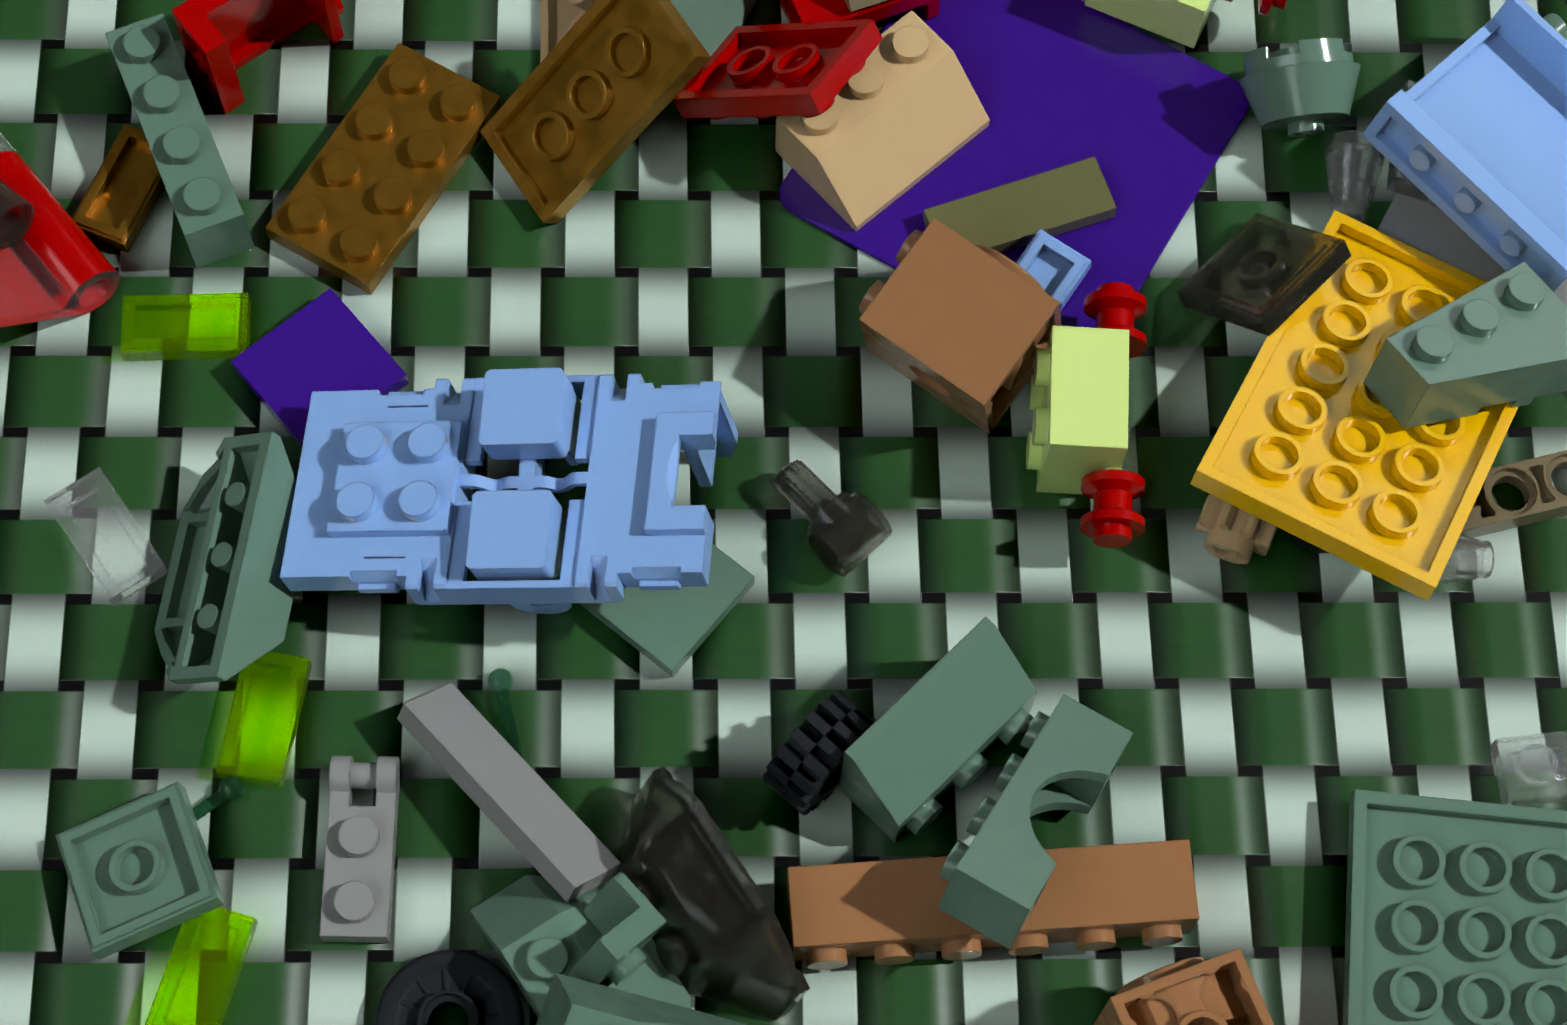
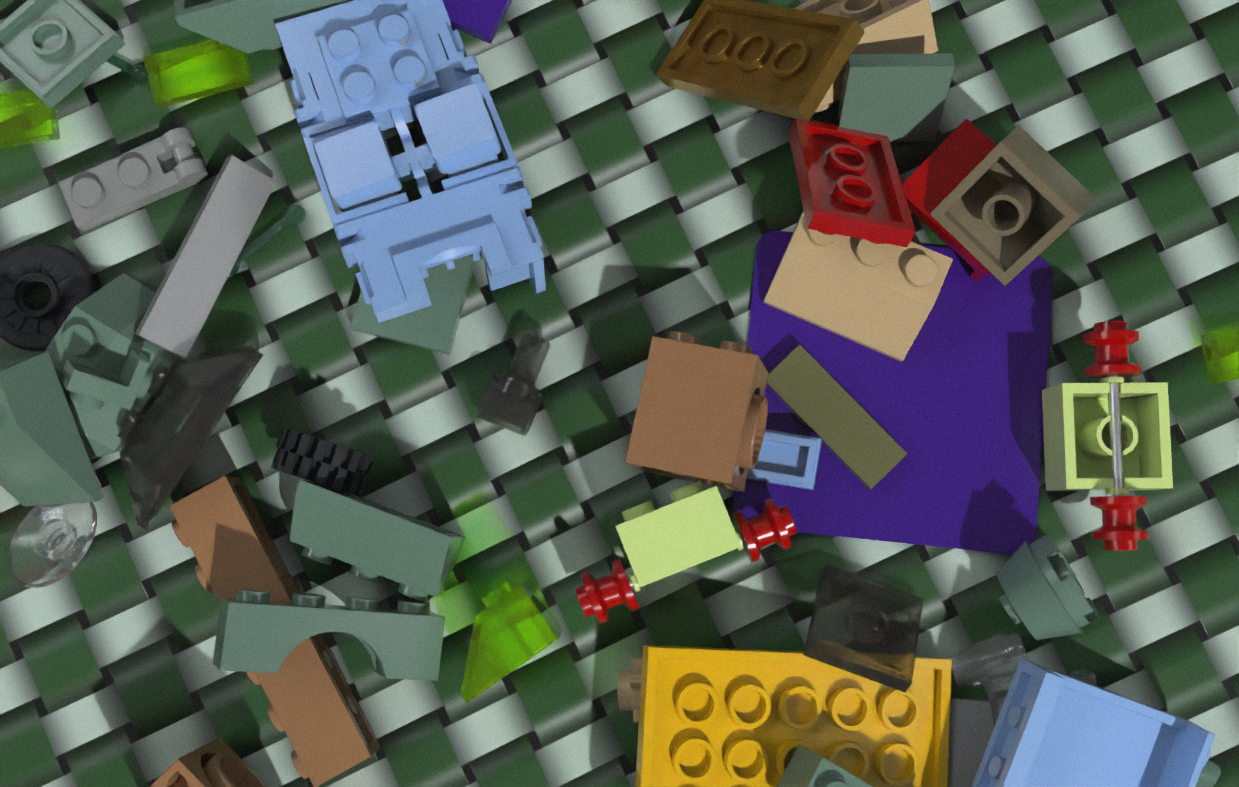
camera: 70 degrees right, 15 degrees up
none -> clear neon green slope [461,579,563,703]

